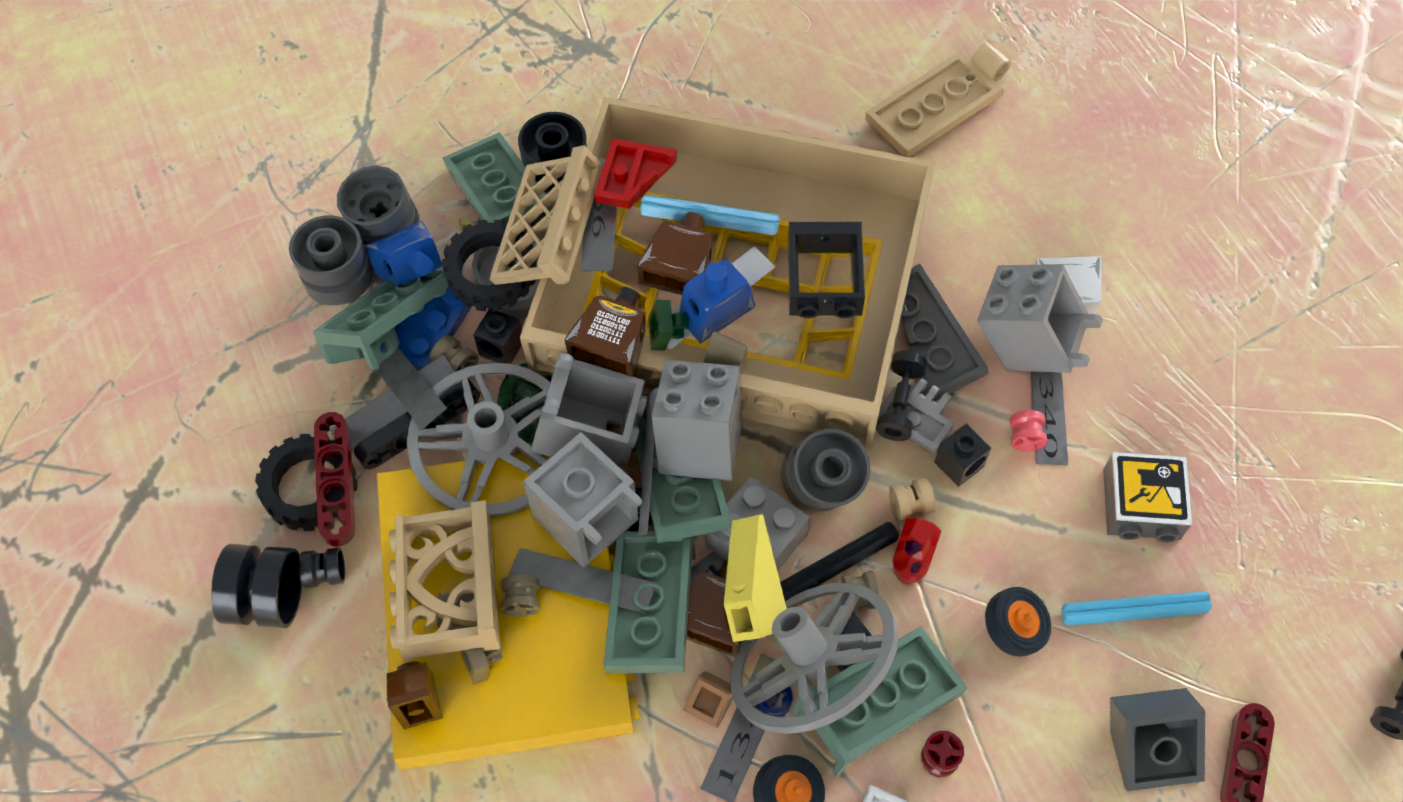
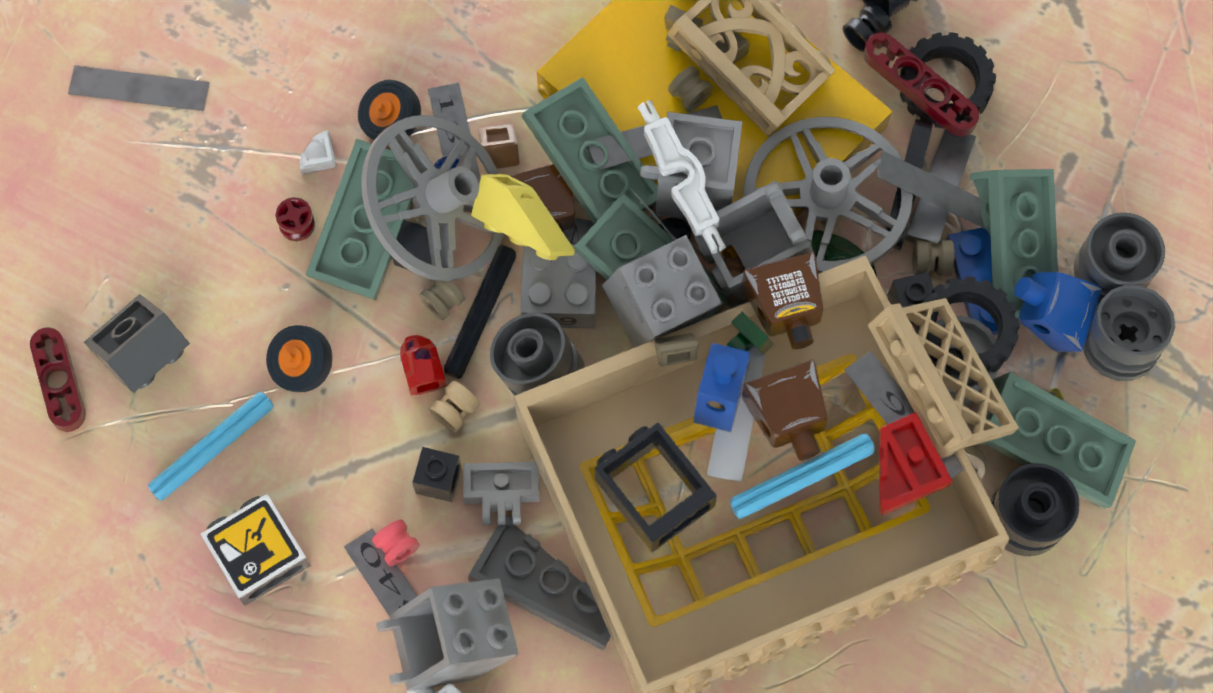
camera: 140 degrees right, 10 degrees up
black wheel [876,351,927,441] -> none
none -> white piece [638,100,726,254]

